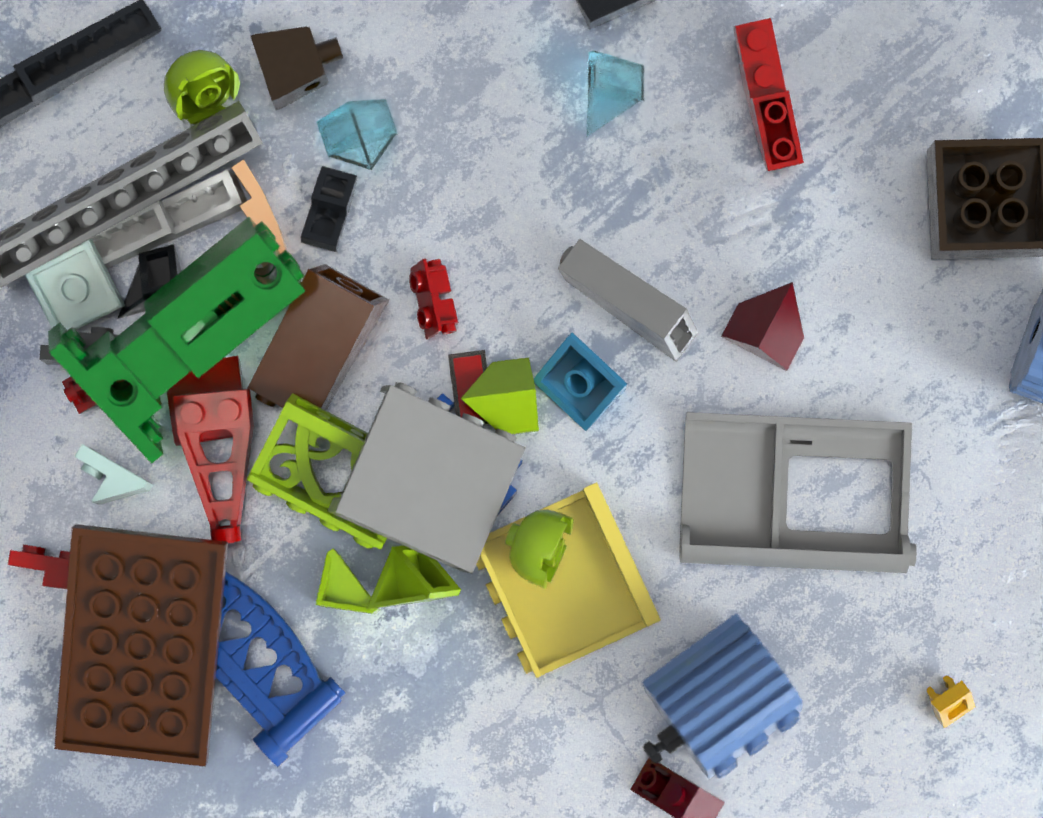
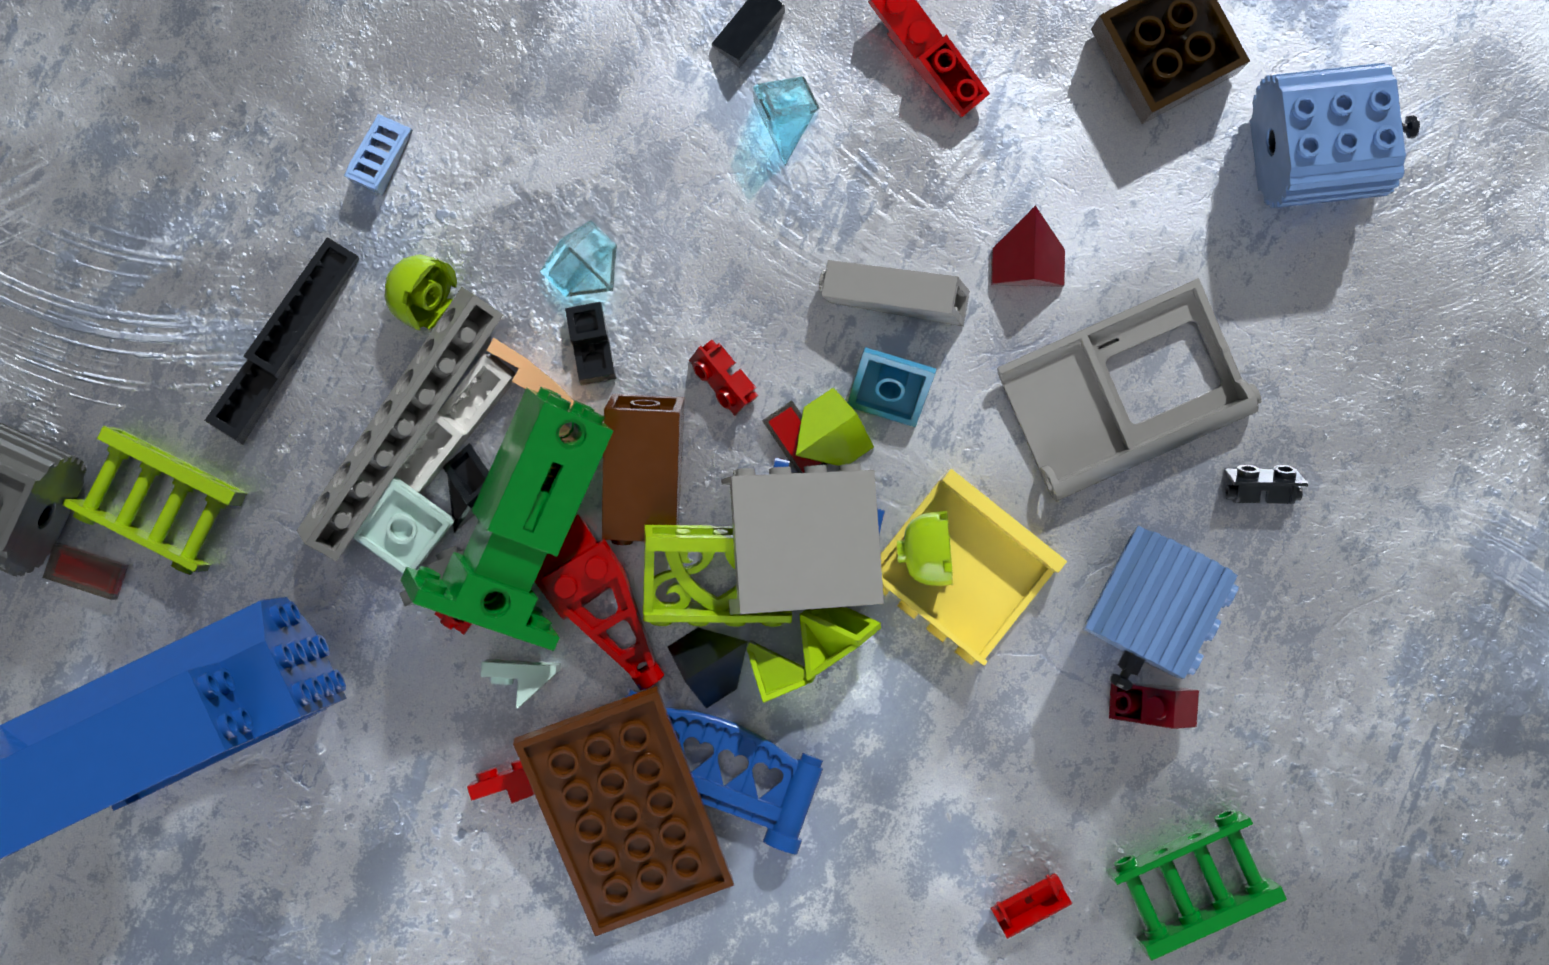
camera: 30 degrees left, 5 degrees up
dark brown torso [250,26,344,110] -> none
yellow tile [927,675,975,728] -> none
none -> black slope [667,627,748,709]
none -> black hinge [1224,465,1308,504]

